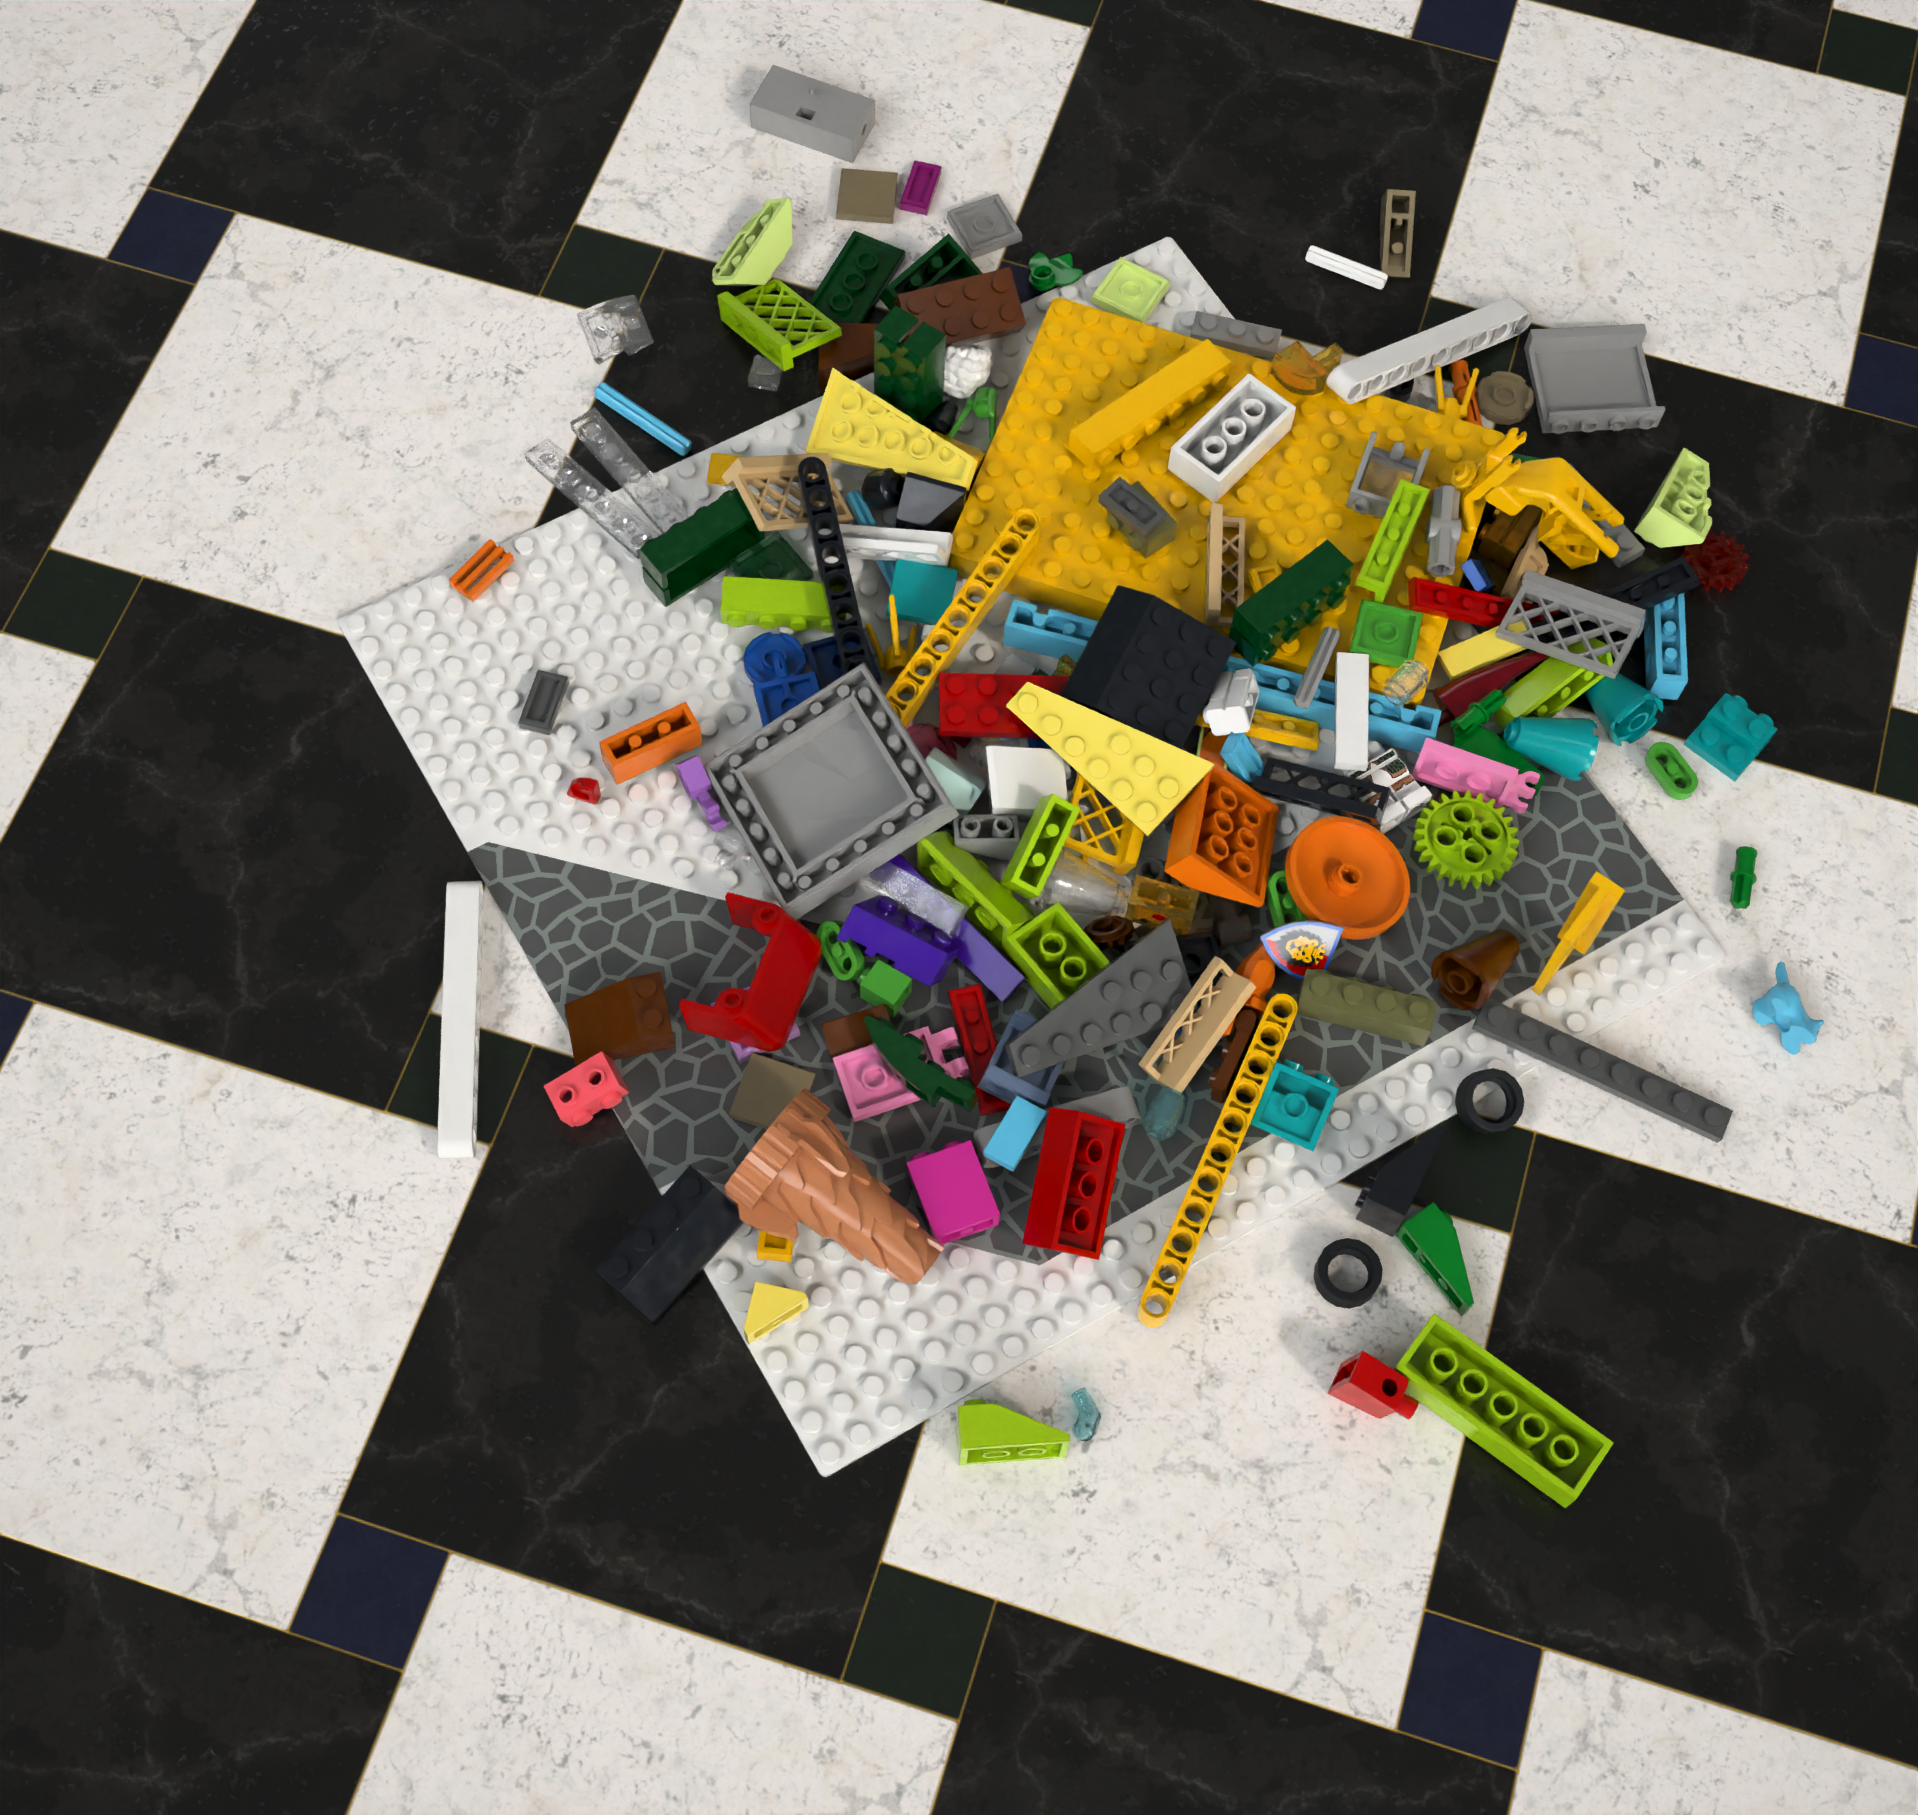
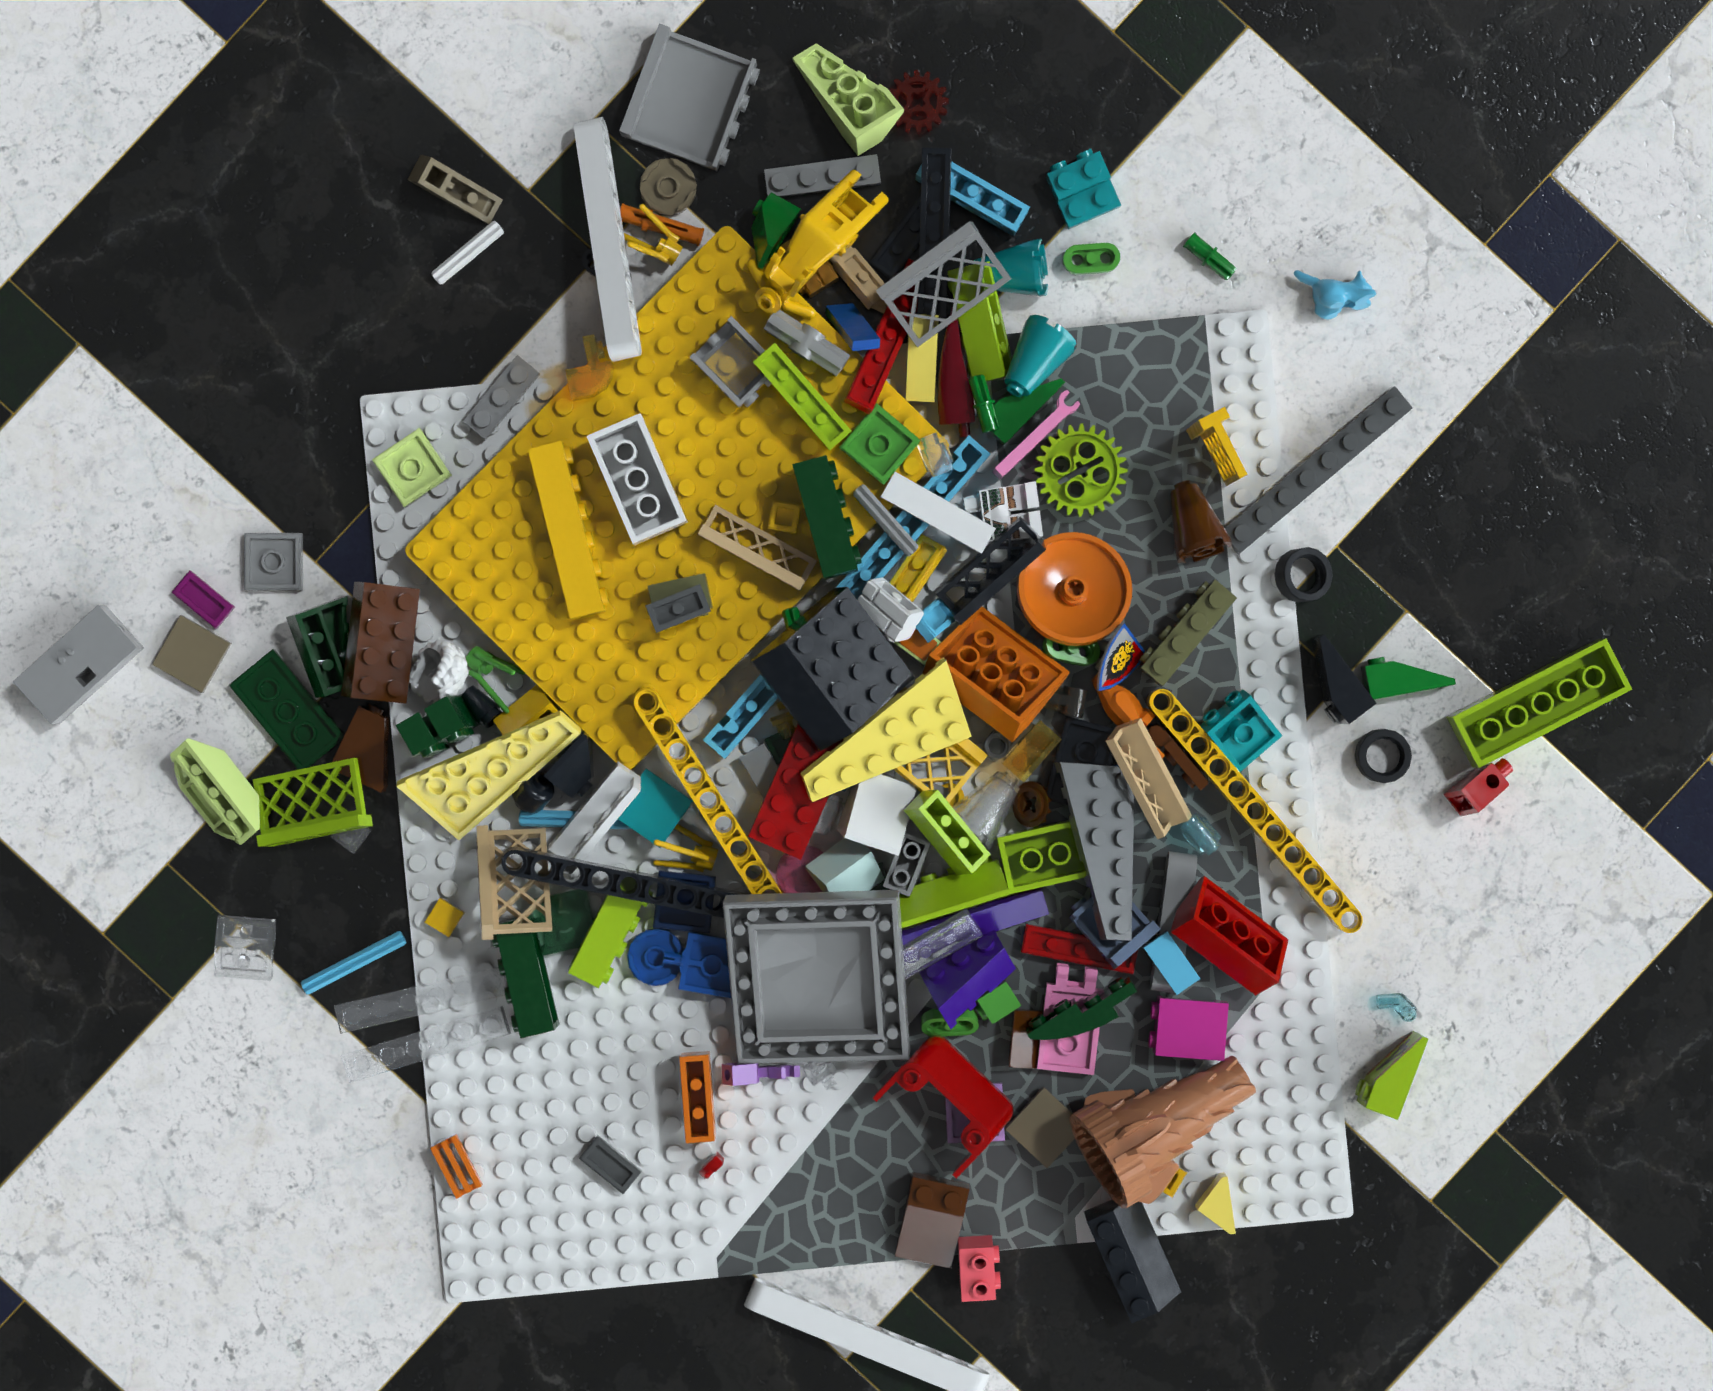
camera: 60 degrees left, 25 degrees up
green plate [1028,252,1083,291] -> none

